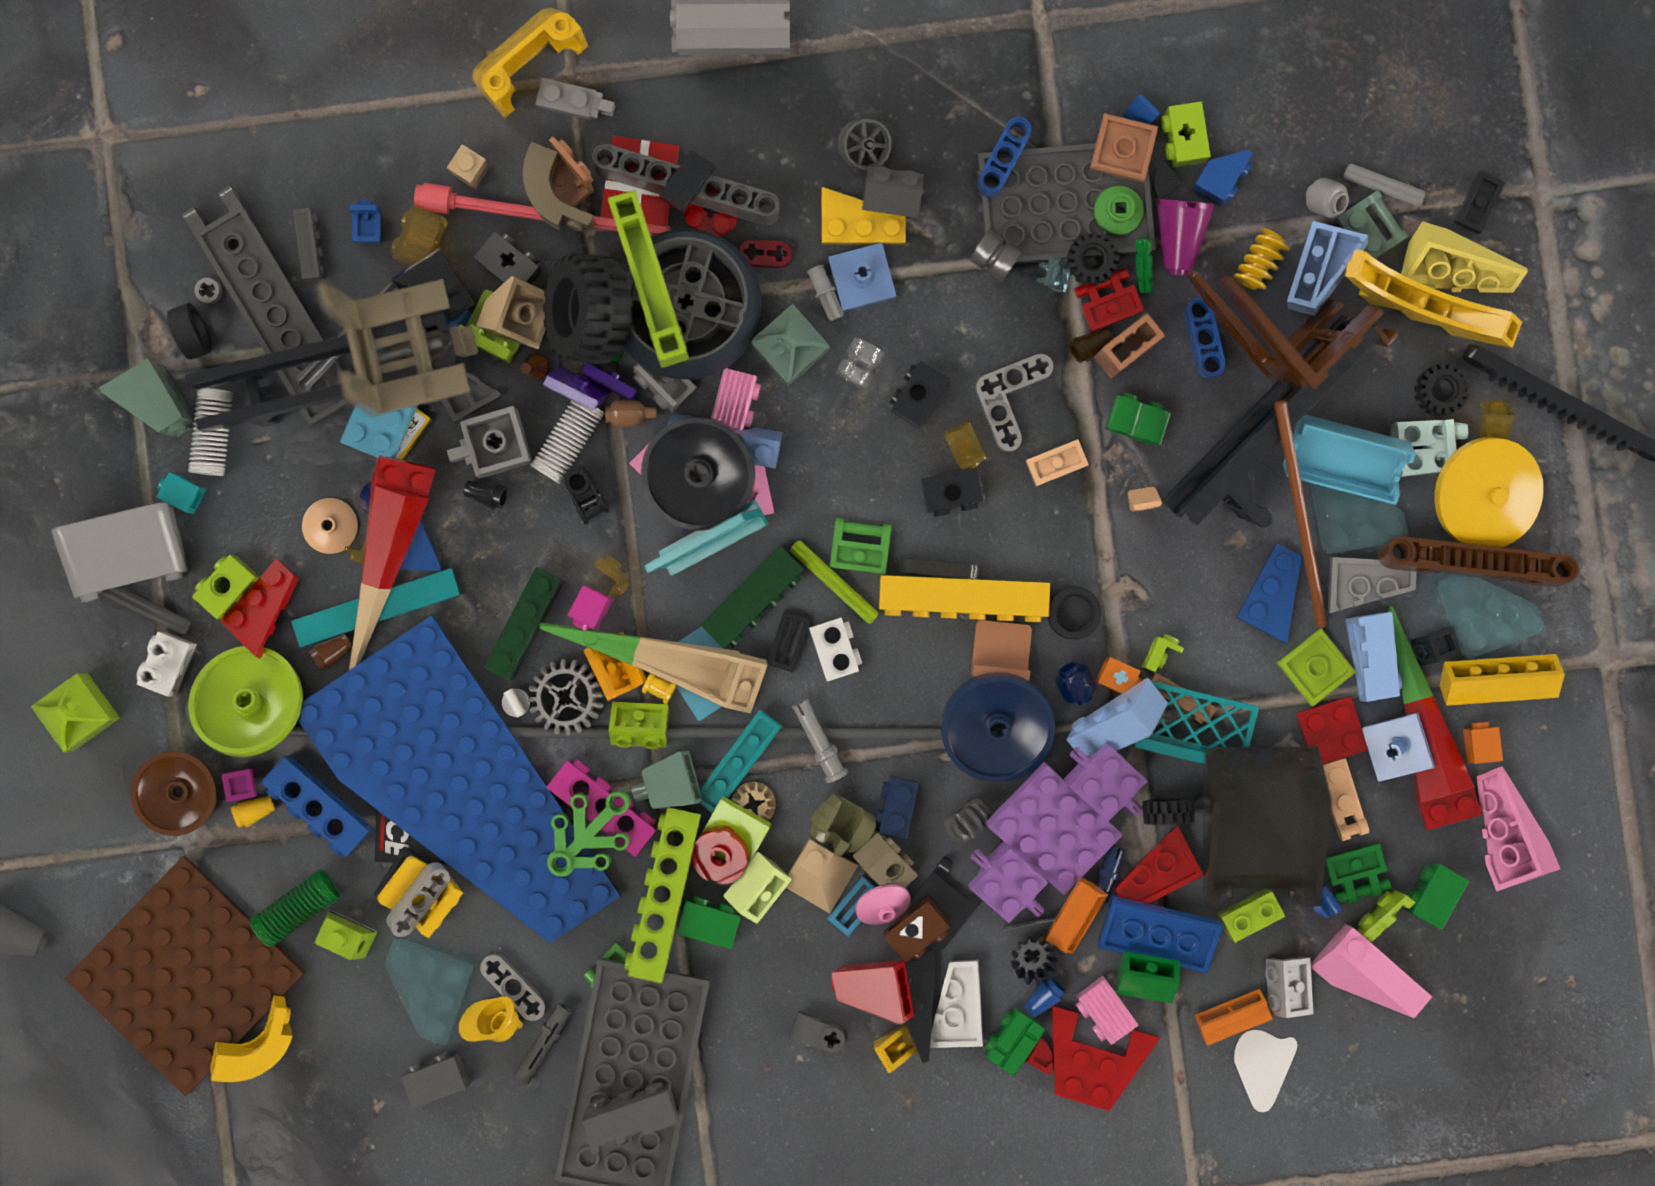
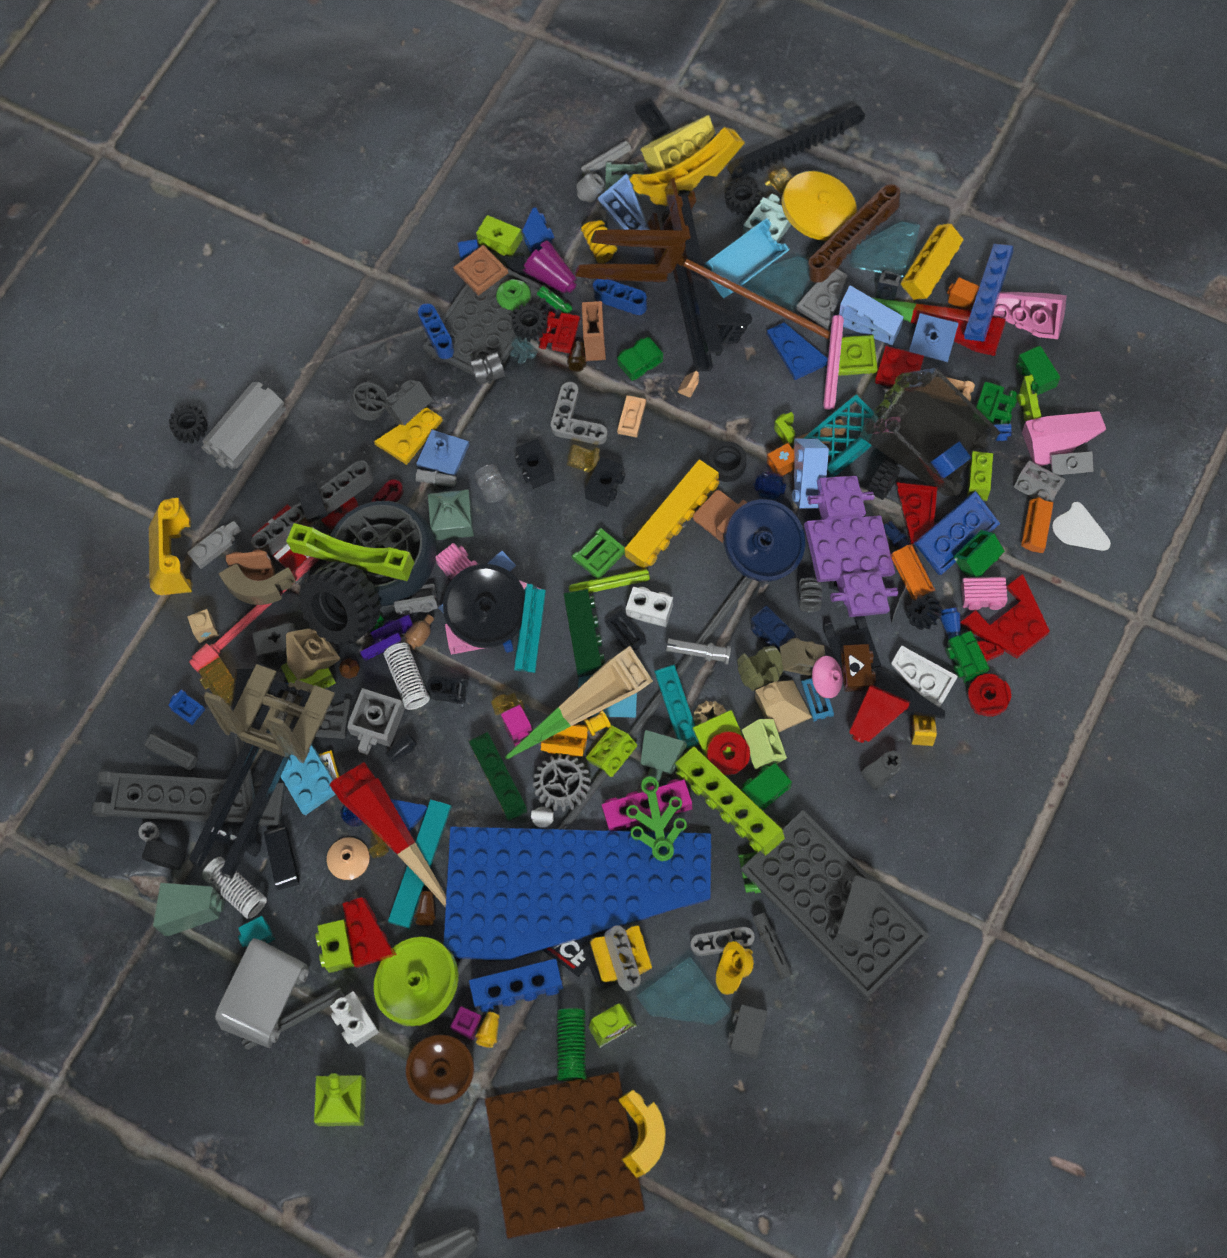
camera: 45 degrees left, 20 degrees down
none -> black beam [264,826,300,891]
none -> bright pink axle [823,315,844,410]
none -> blue beam [931,441,971,479]
none -> blue plate [964,244,1014,341]
none -> red plate [967,674,1011,717]
none -> light grey plate [1050,451,1094,475]

